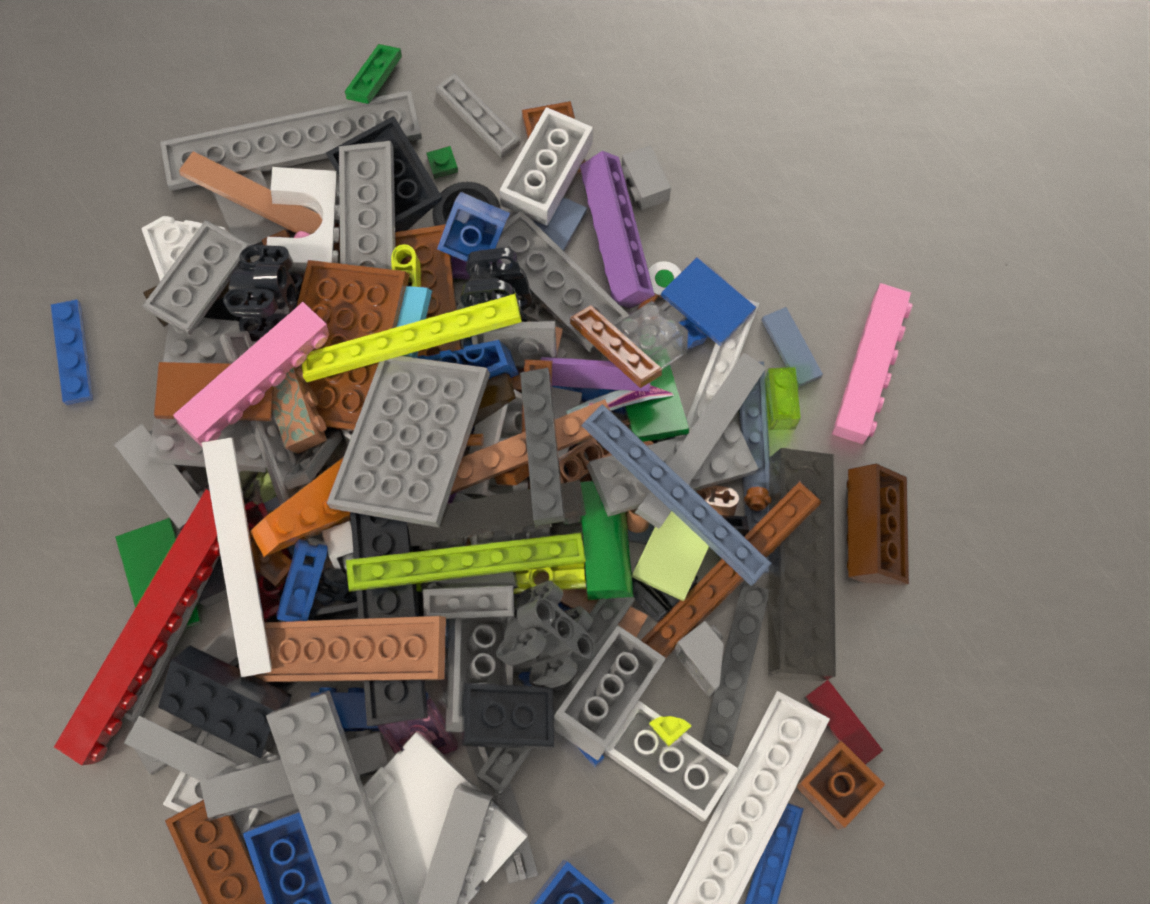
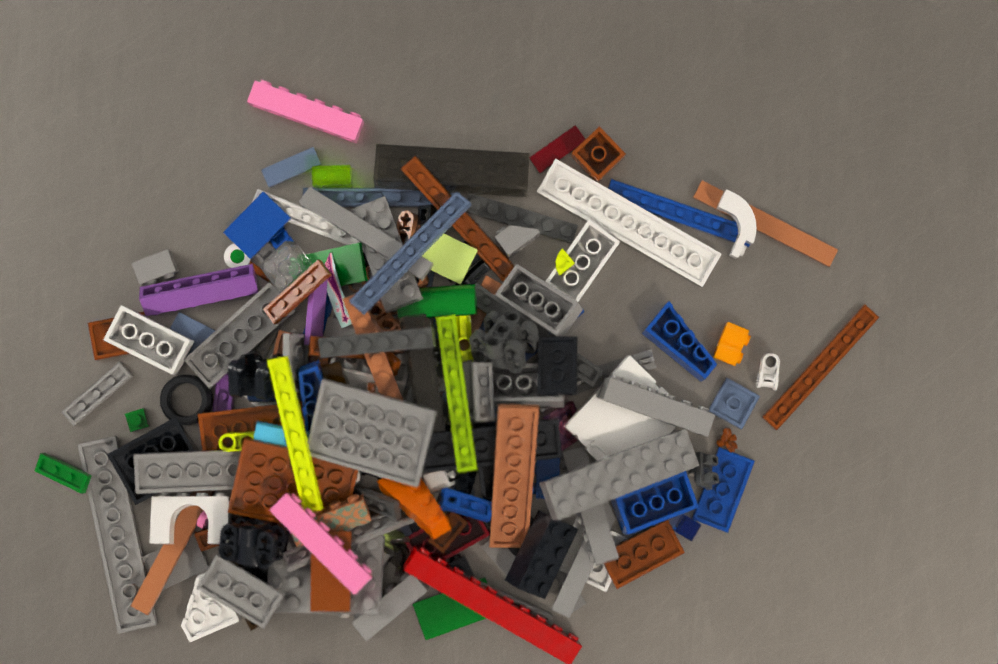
camera: 85 degrees left, 15 degrees up
white tile [202,438,272,677] -> none
blue slope [437,192,510,261] -> none
dark orange plate [744,487,772,511] -> none
reddish brown slope [847,463,909,585] -> none

